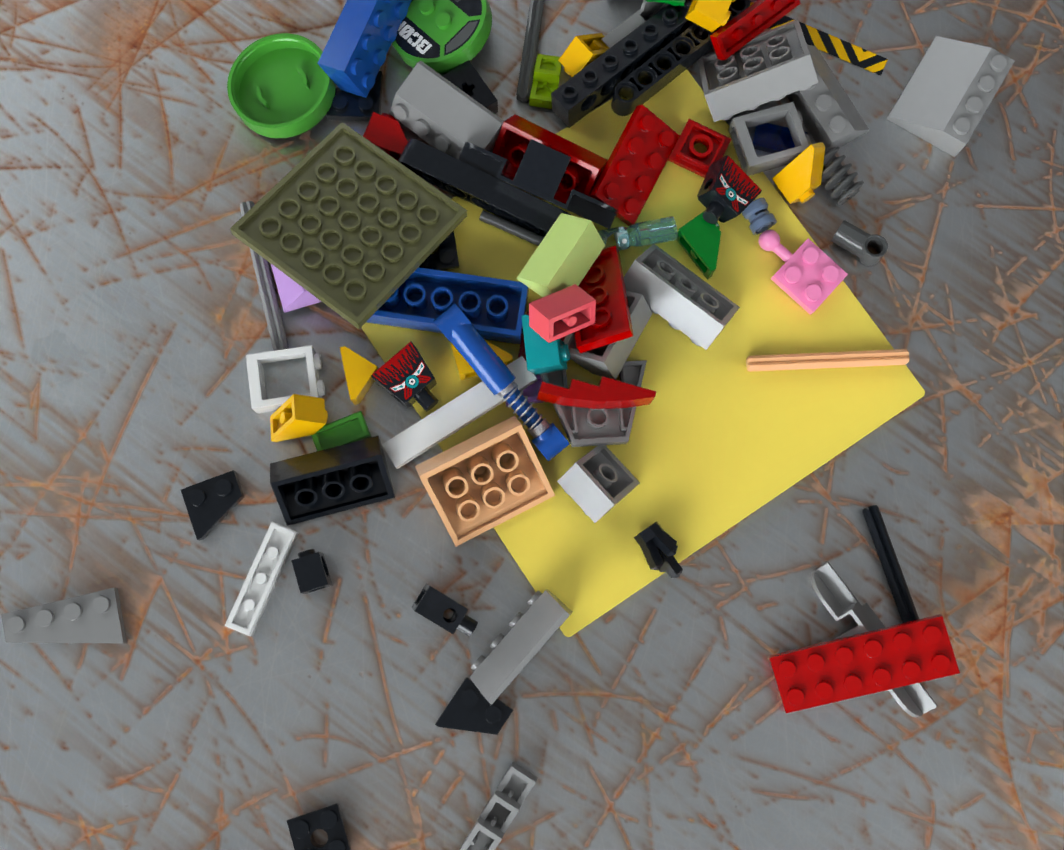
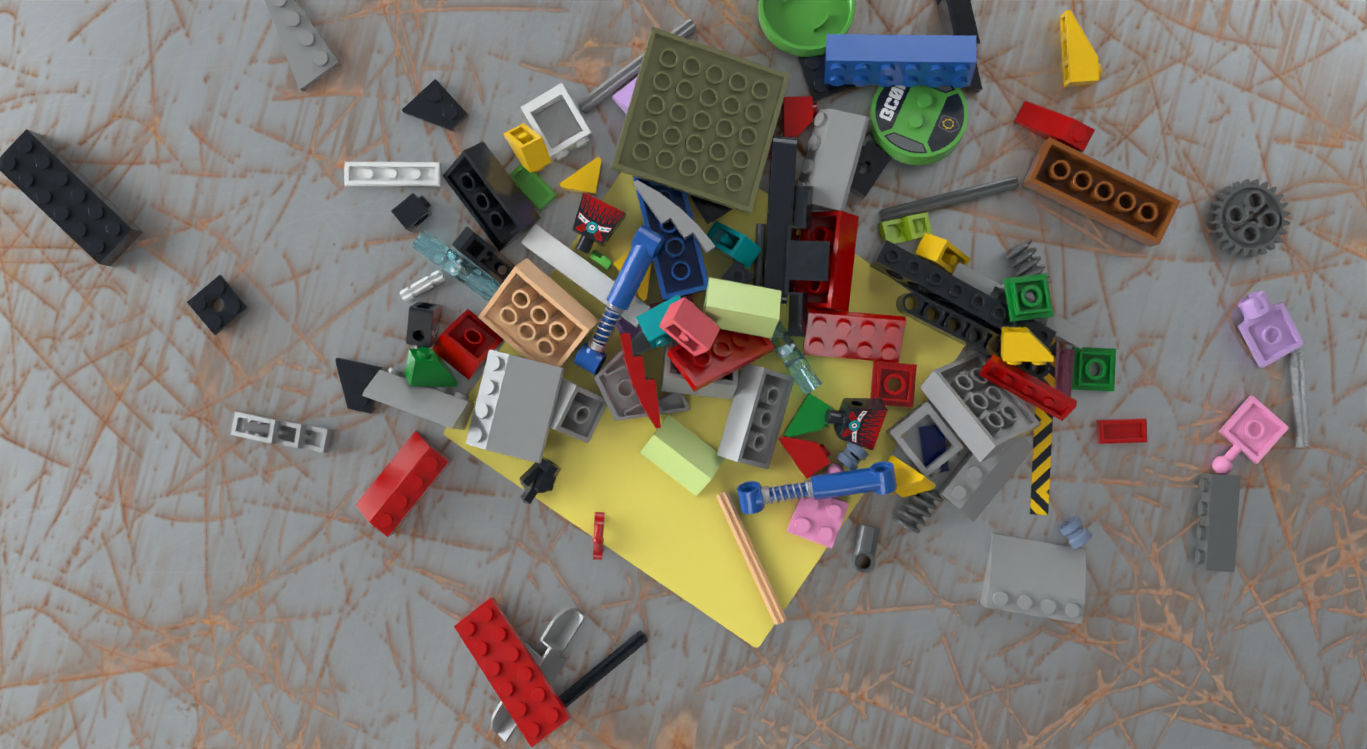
camera: 75 degrees right, 10 degrees up
none -> red slope [356,430,453,537]
none -> white axle [400,270,445,302]
none -> green slope [404,347,458,387]
none -> clear light blue piece [412,230,501,302]
none -> red slope [433,309,504,380]
none -> black slope [452,226,516,285]
none -> light grey slope [466,349,565,463]
none -> bright green tile [589,250,613,271]
none -> red arm [592,512,605,560]
none -> light grey slope [633,180,716,254]
none -> yellowish green slope [640,415,726,496]
none -> teal slope [707,221,762,269]
none -> black brick [721,260,755,284]
none -> blue piece [737,461,897,514]
none -> red slope [778,435,831,479]
none -> sand blue wheel [1058,515,1092,549]

